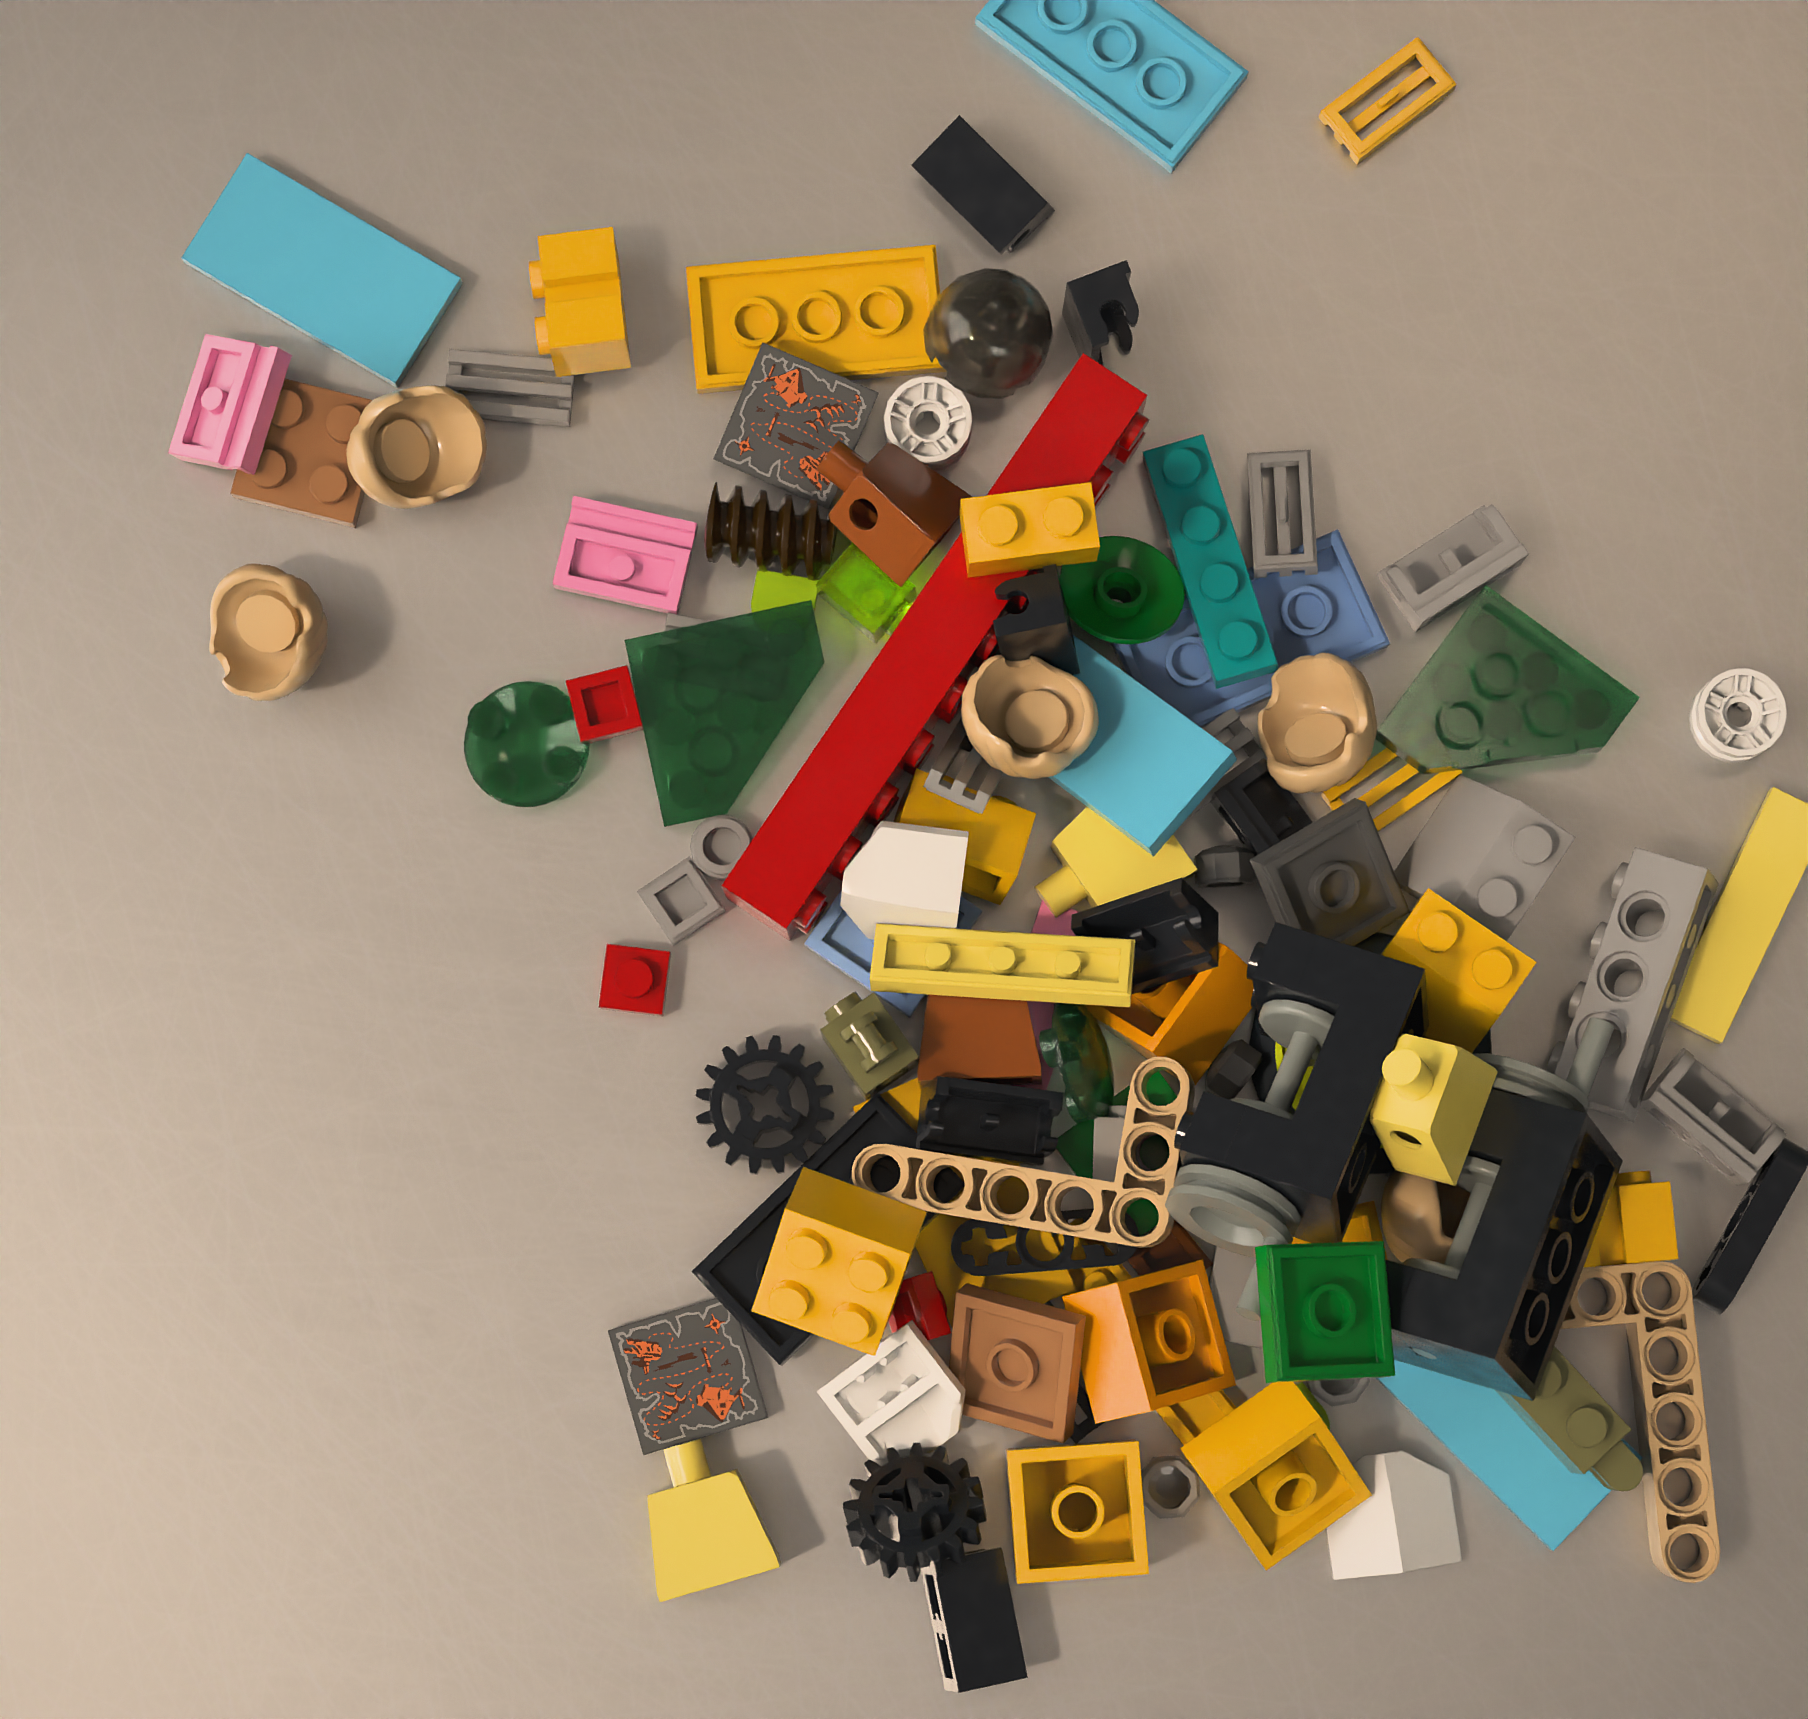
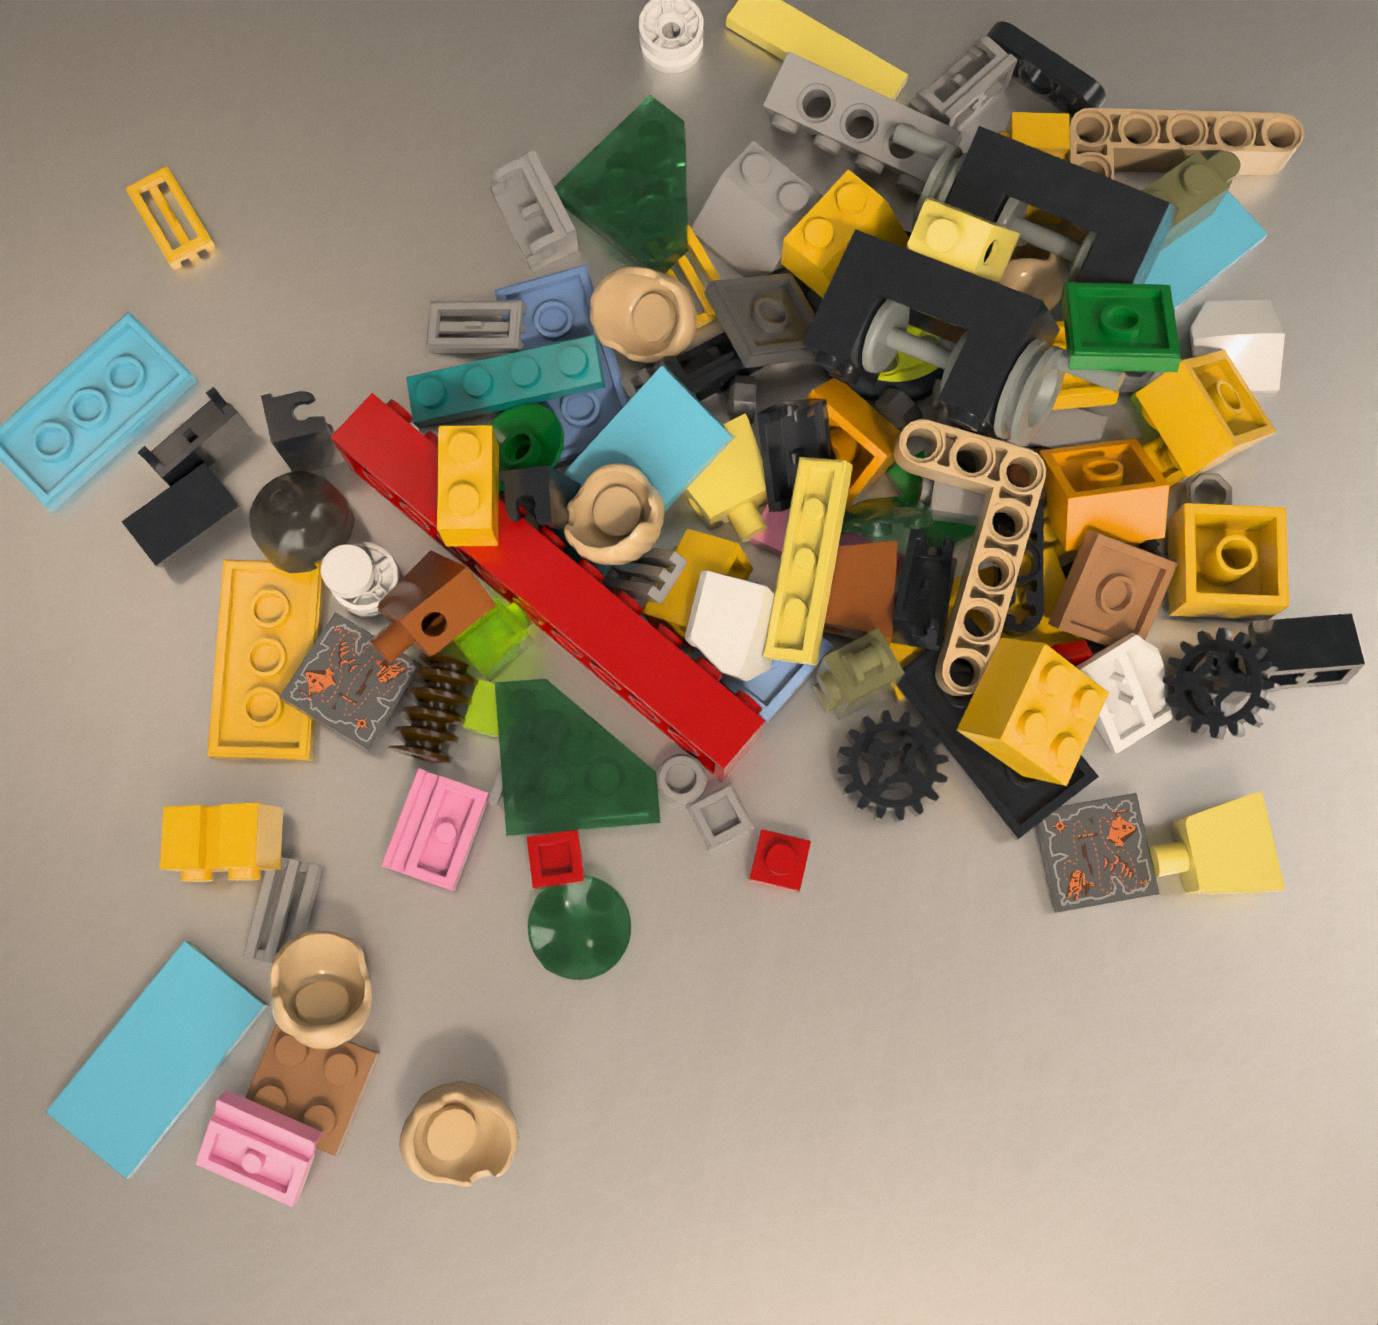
camera: 85 degrees left, 5 degrees down
none -> black hinge [138,387,251,487]
none -> white tile [321,544,375,598]

